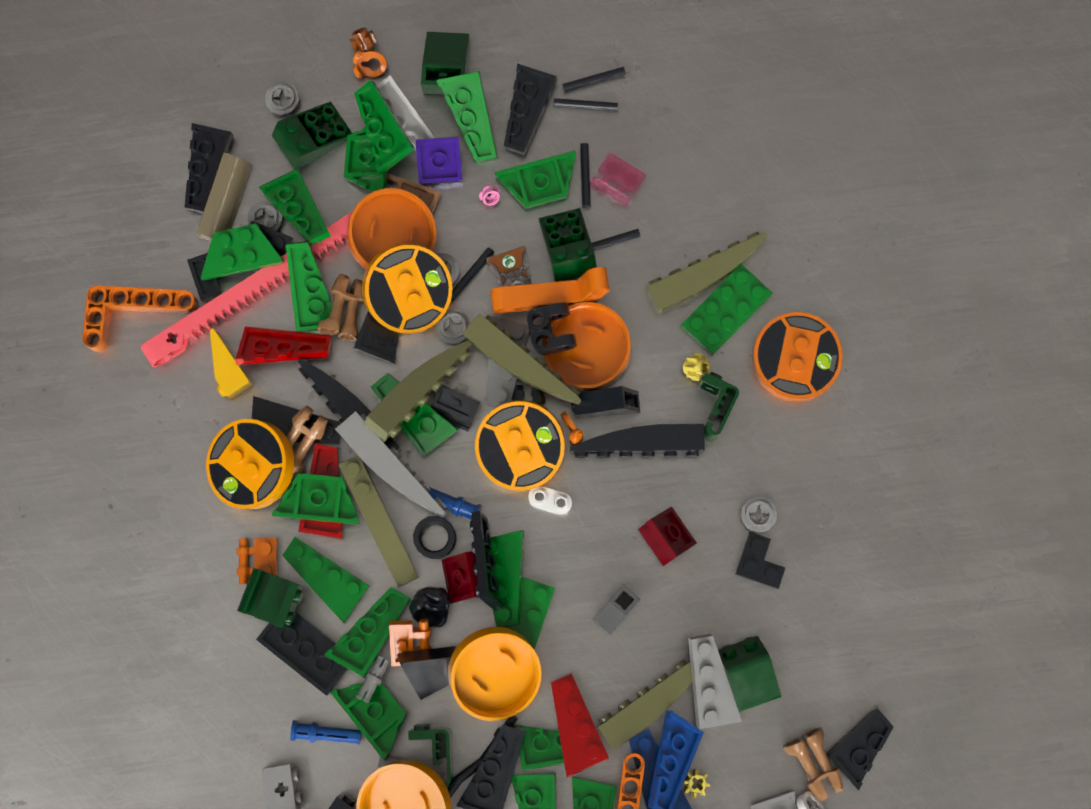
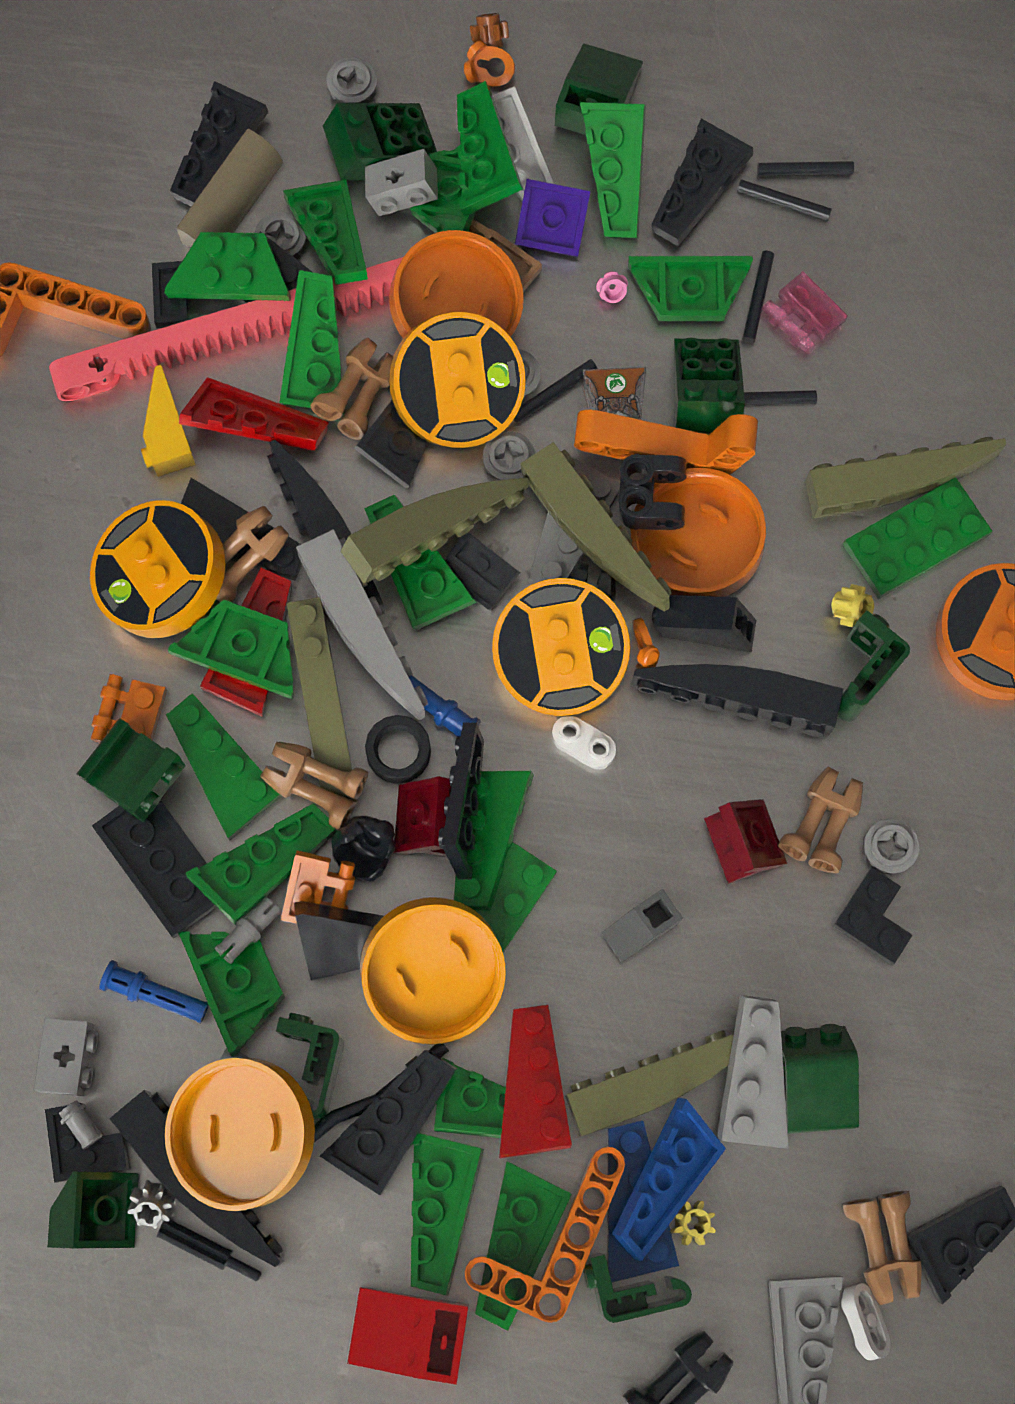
camera: 10 degrees right, 5 degrees down
none -> medium nougat piece [260,742,369,830]
none -> light grey brick [365,149,438,216]
none -> medium nougat piece [778,767,863,874]

